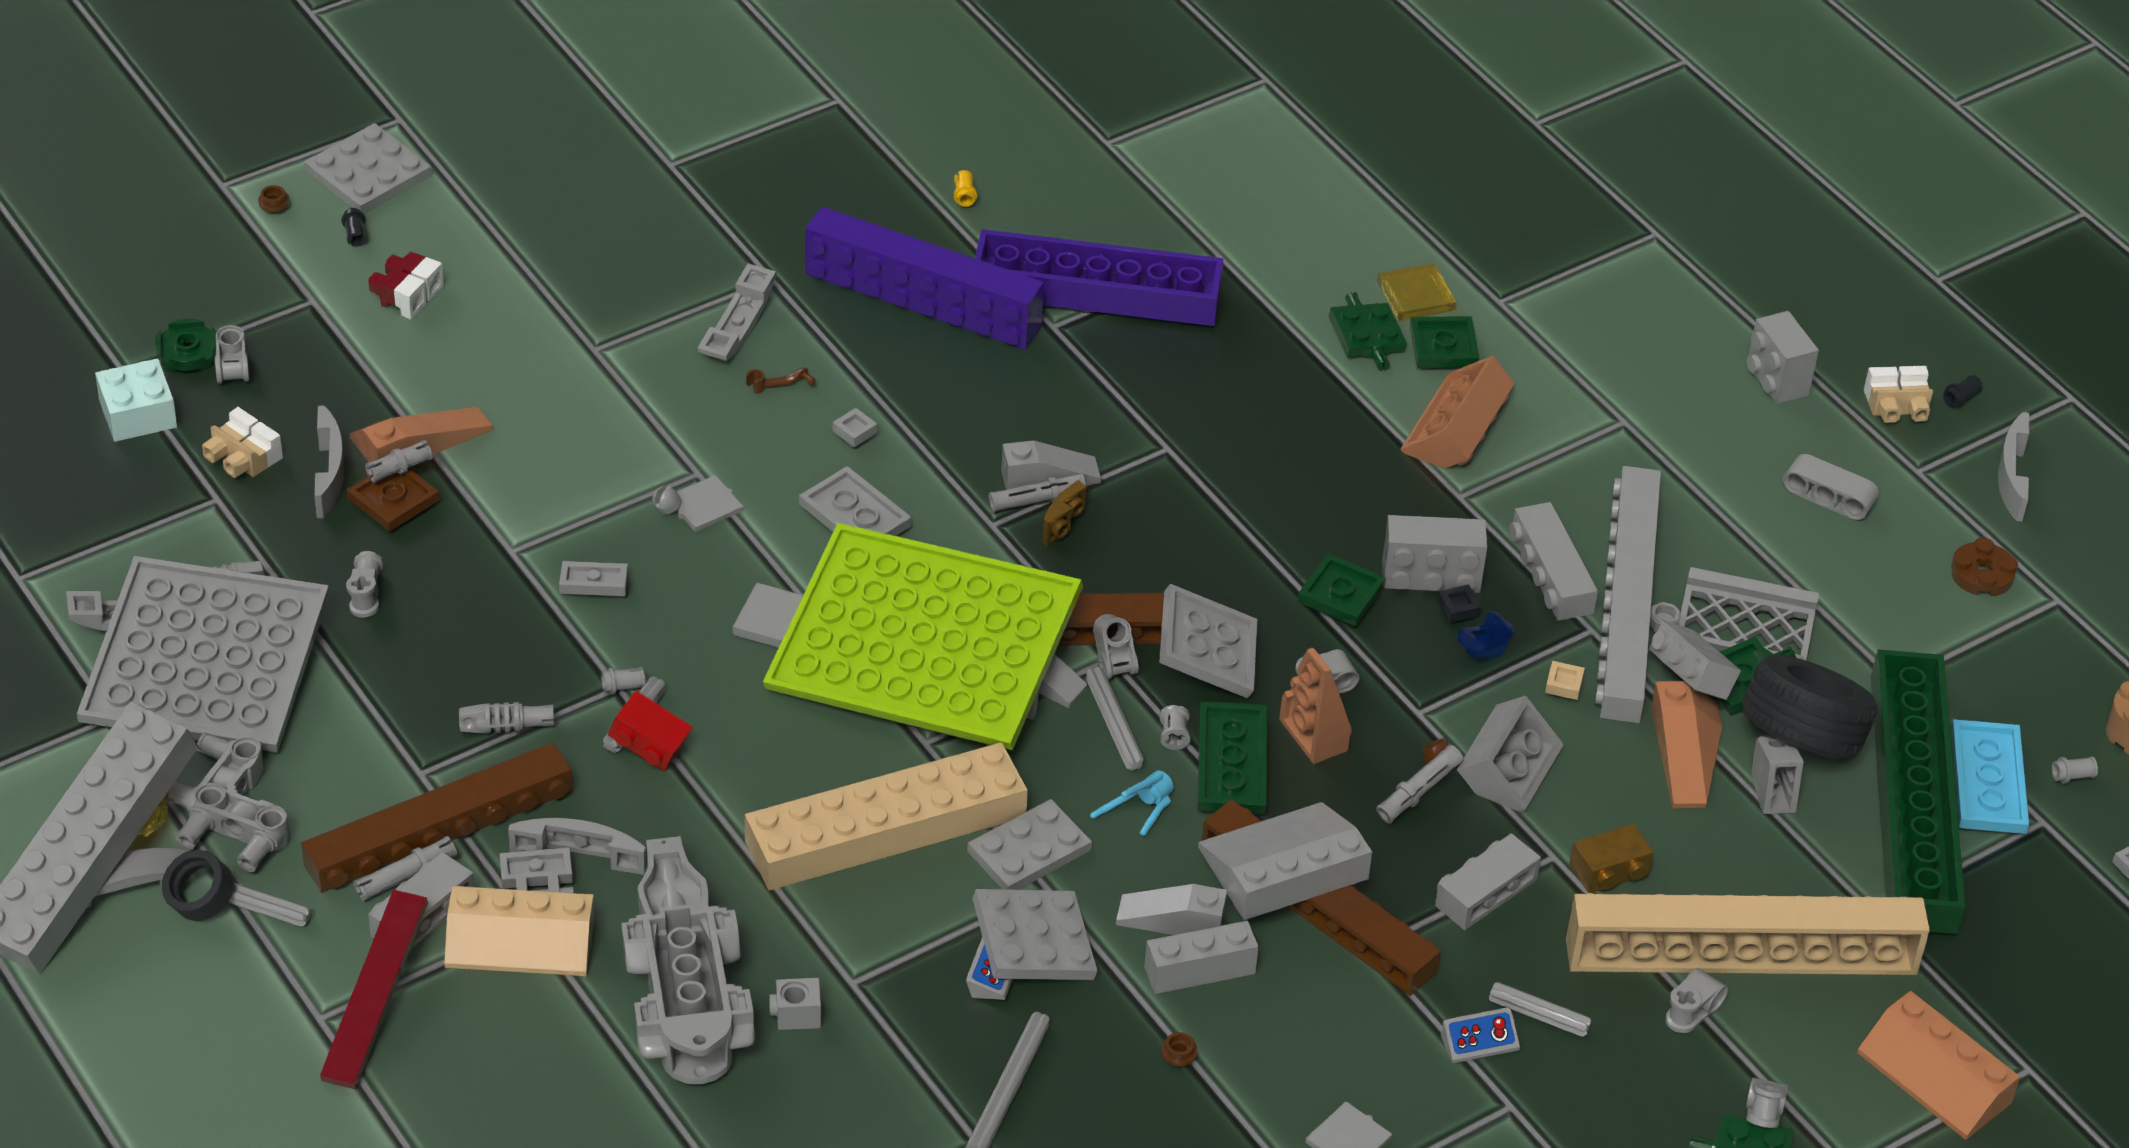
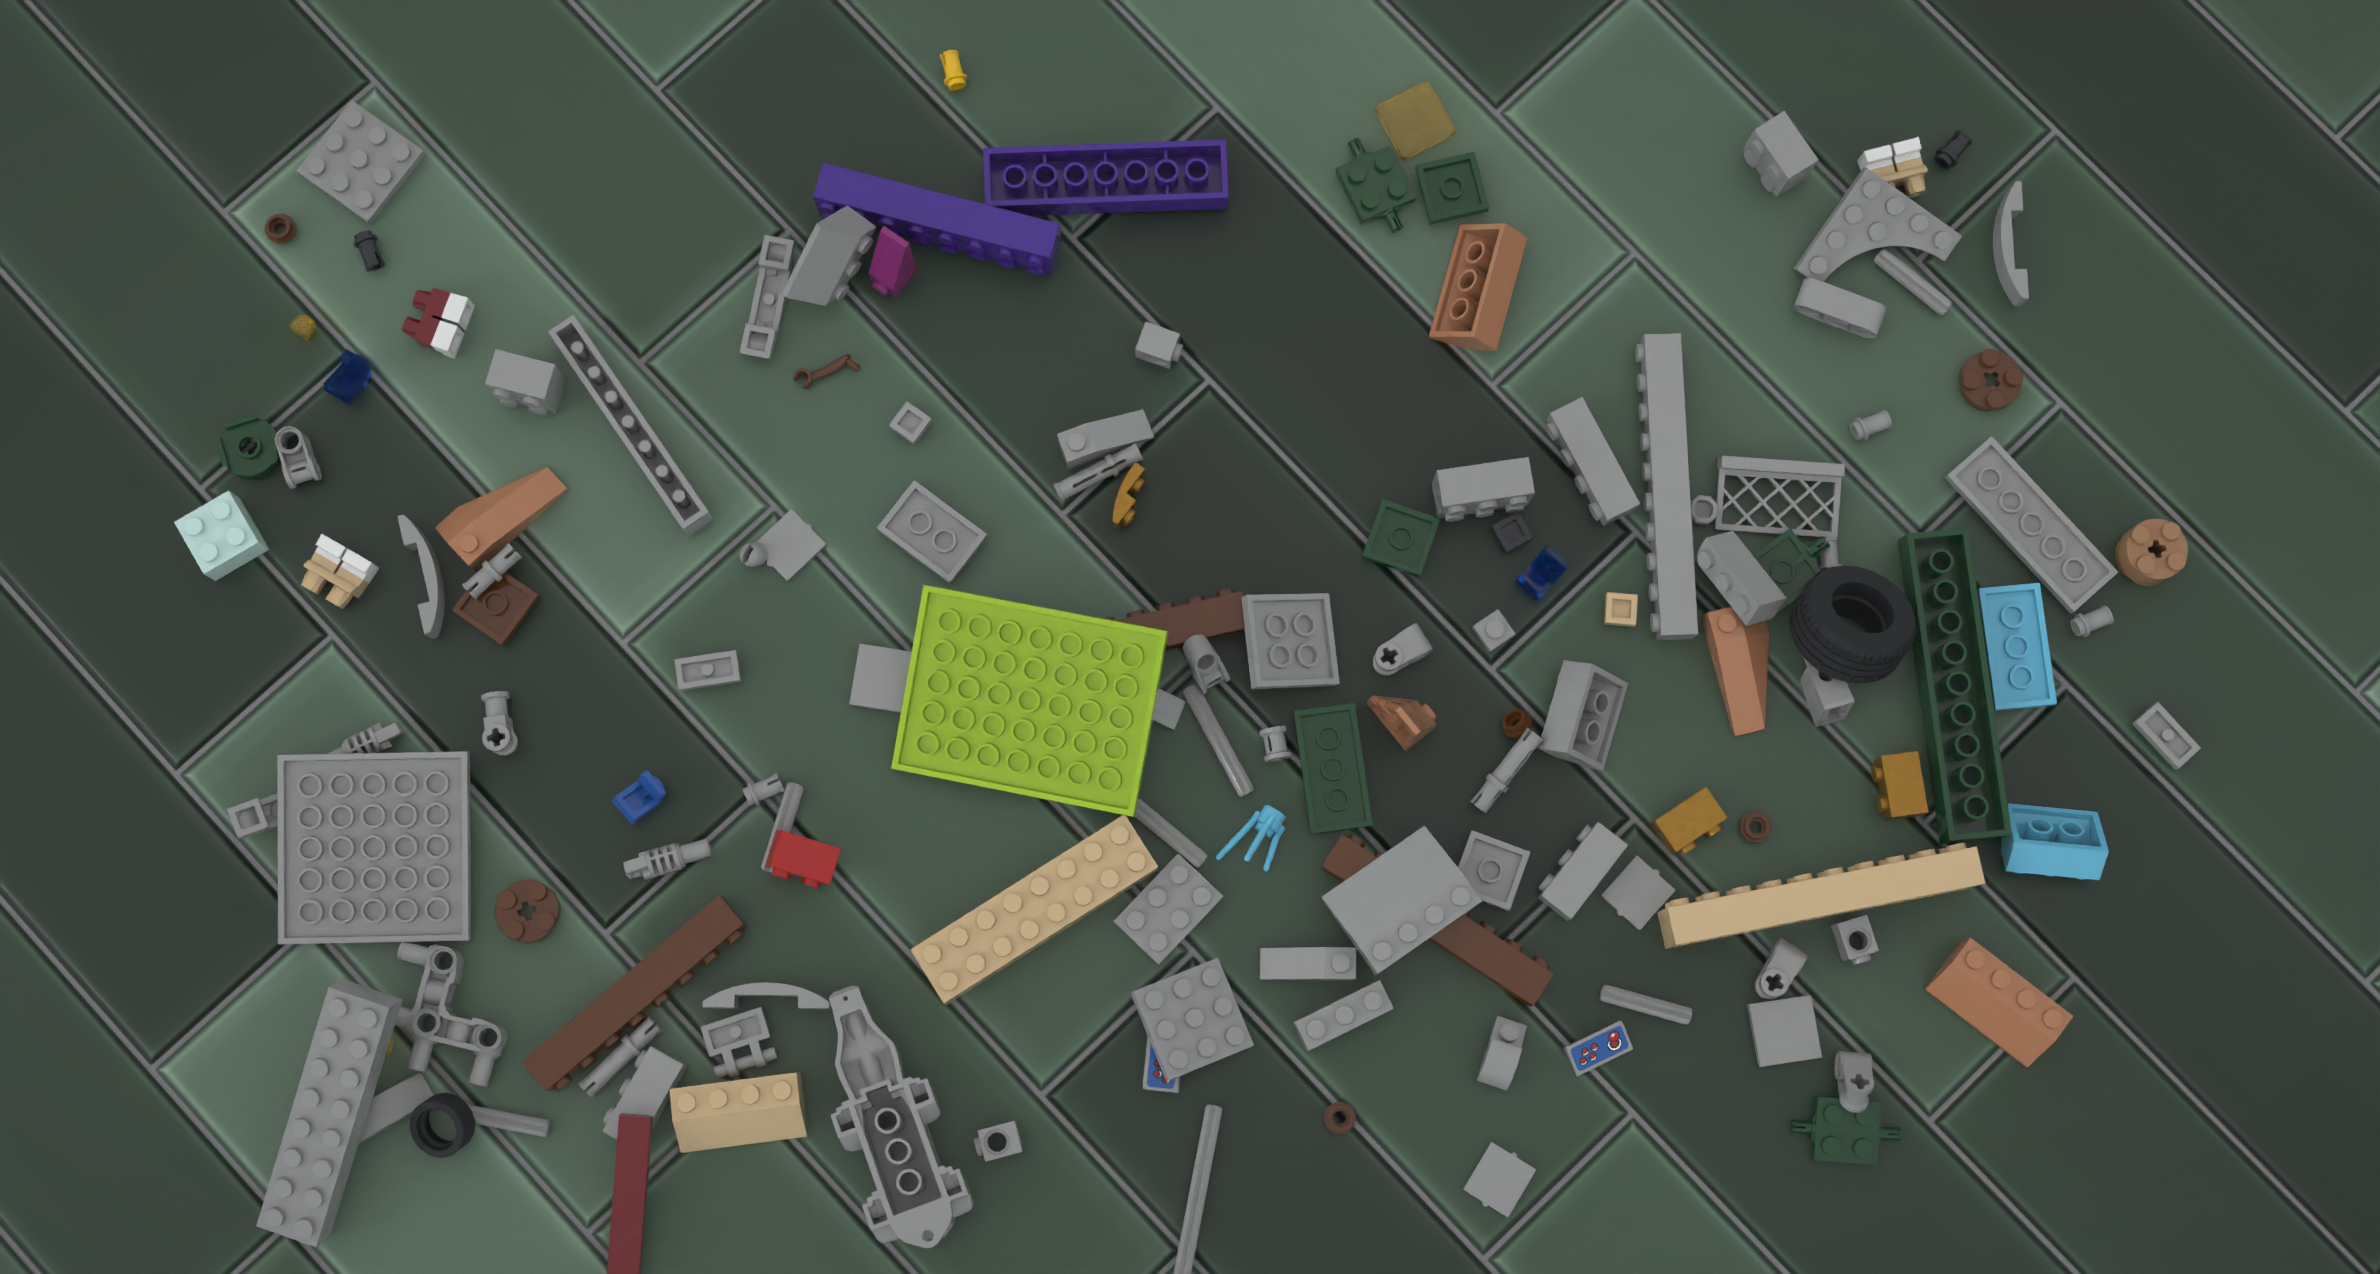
camera: 10 degrees left, 35 degrees up
none -> clear yellow hinge [288,314,316,341]
none -> clear blue bracket [323,349,371,405]
none -> light grey brick [485,349,567,415]
none -> reddish brown plate [495,880,561,943]
none -> light grey brick [548,315,714,536]
none -> blue bracket [612,770,666,825]
none -> light grey slope [782,205,876,306]
none -> magenta slope [868,226,917,298]
none -> light grey axle [1134,799,1207,868]
none -> light grey brick [1135,321,1184,369]
none -> light grey plate [1458,830,1530,911]
none -> light grey plate [1472,609,1516,653]
none -> light grey brick [1477,1016,1527,1091]
none -> light grey piece [1601,856,1675,930]
none -> reddish brown plate [1740,812,1771,843]
none -> light grey tile [1747,995,1822,1067]
none -> light grey plate [1793,167,1962,282]
none -> light grey brick [1831,915,1879,965]
none -> light grey pin [1850,410,1892,441]
none -> pearl gold brick [1871,751,1929,821]
none -> light grey axle [1874,248,1952,315]
none -> light grey plate [1944,436,2118,614]
none -> medium azure slope [2001,803,2109,880]

